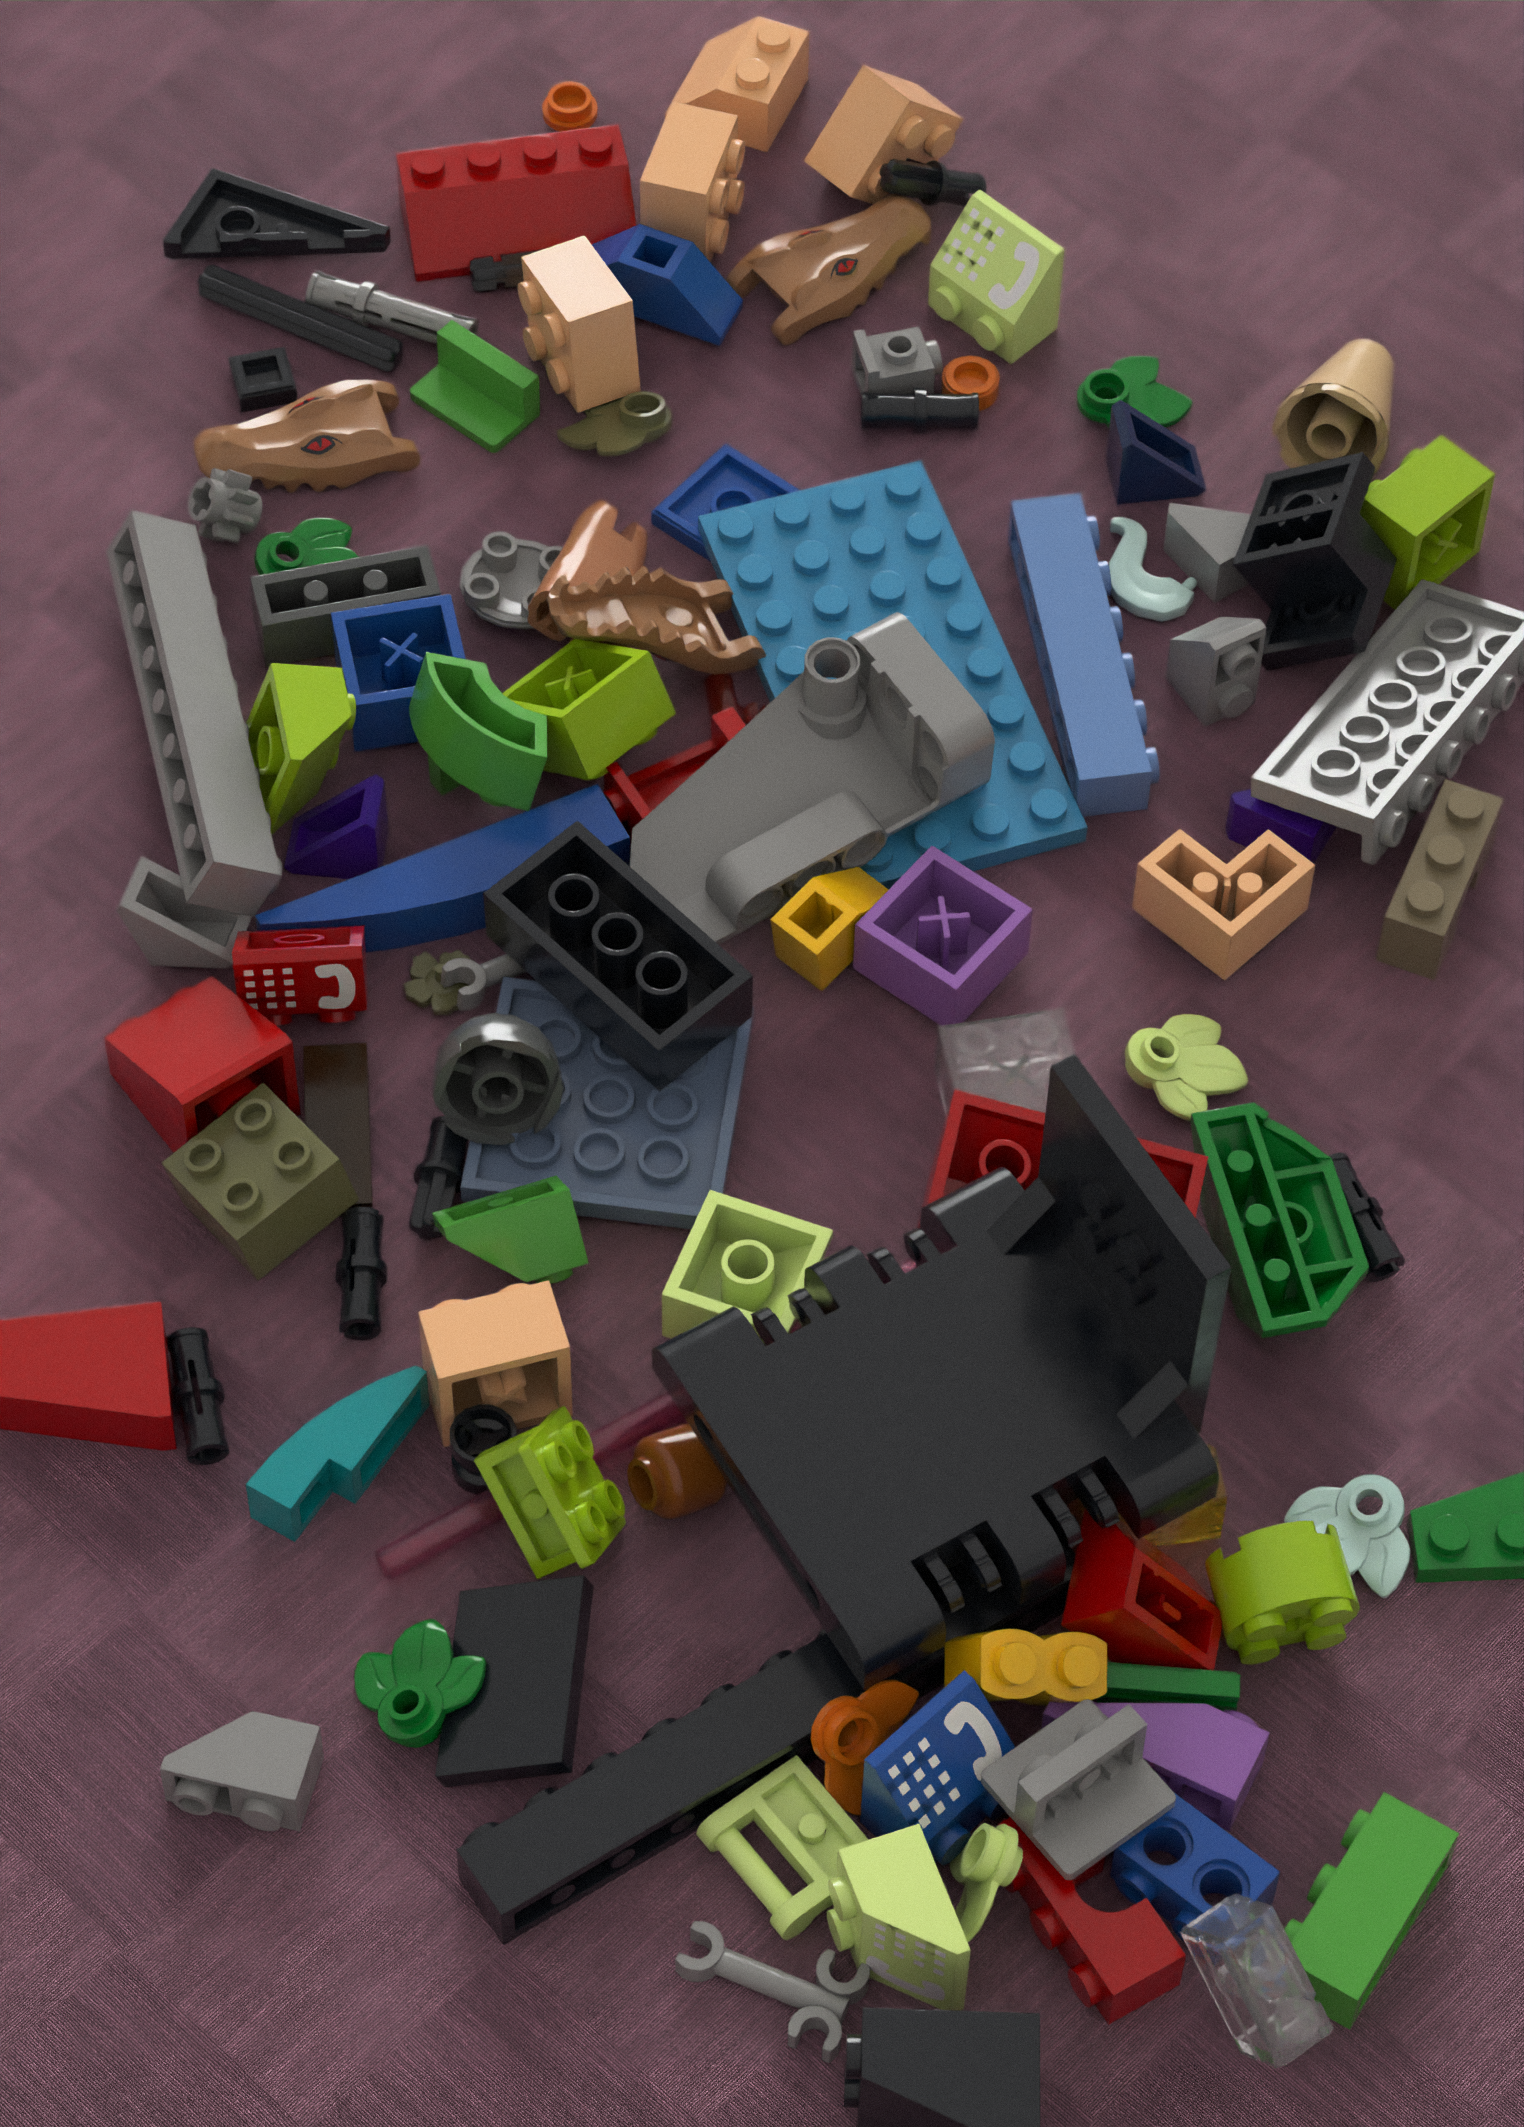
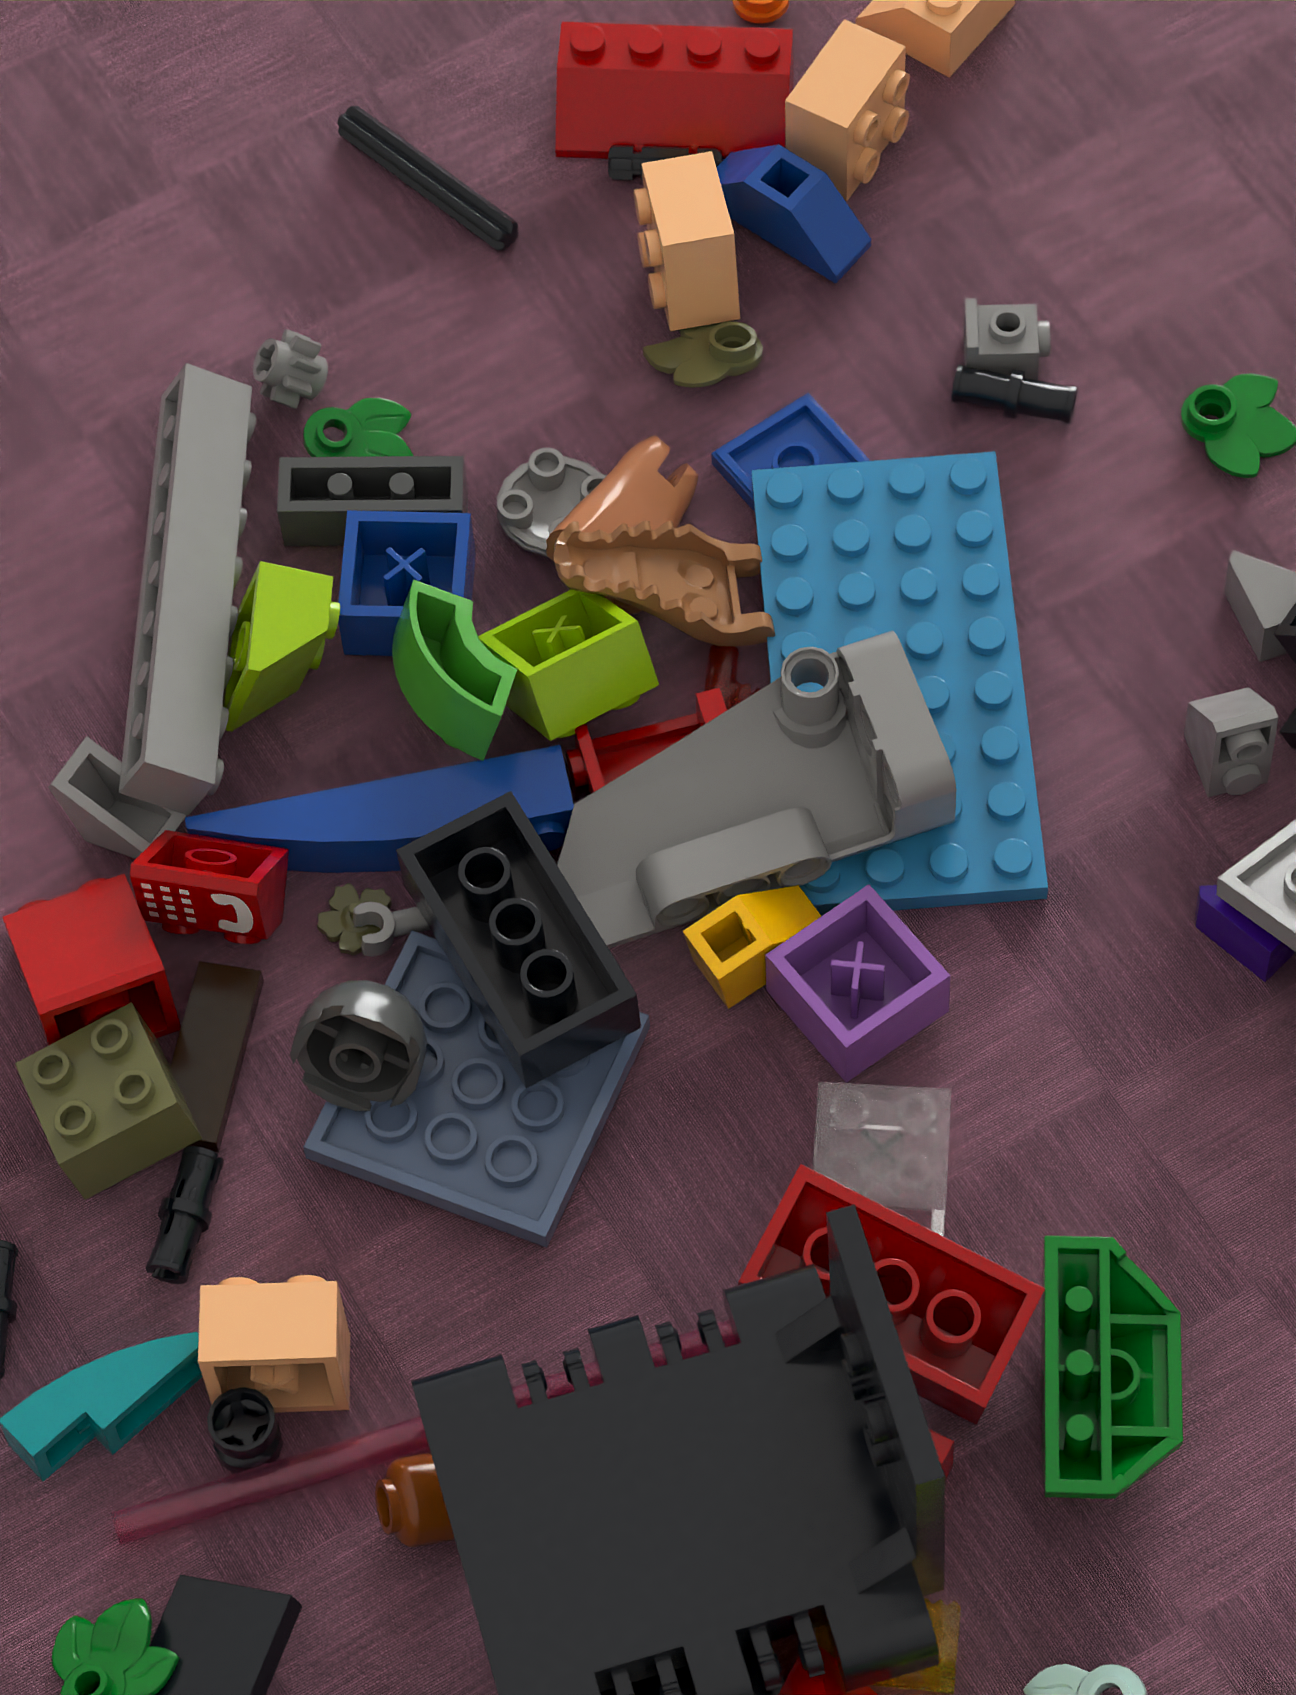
camera: 20 degrees right, 5 degrees up
black wing [163,168,391,259] -> none
medium nougat animal [194,380,421,493] -> none
black tile [228,347,298,413] -> none
dark purple slope [284,774,389,879] -> none
light grey pin [305,270,479,344] -> none
black axle [409,1116,468,1241] -> none
bright green panel [410,320,540,453] -> none
bright green slope [432,1175,589,1284] -> none
lime bracket [474,1406,626,1579] -> none
yellowish green slope [662,1190,833,1345] -> none
medium nougat animal [726,194,931,346] -> none
light nougat brick [804,65,964,204] -> none
black axle [879,159,986,207] -> none
yellowish green slope [928,189,1065,364] -> none
orange tile [941,356,1000,411] -> none
medium blue brick [1008,493,1160,817] -> none
dark blue slope [1106,399,1206,505] -> none
light aqua piece [1109,517,1197,622] -> none
yellowish green plate [1125,1014,1248,1121] -> none
light nougat brick [1132,829,1315,981] -> none
black pin [1329,1152,1405,1282] -> none

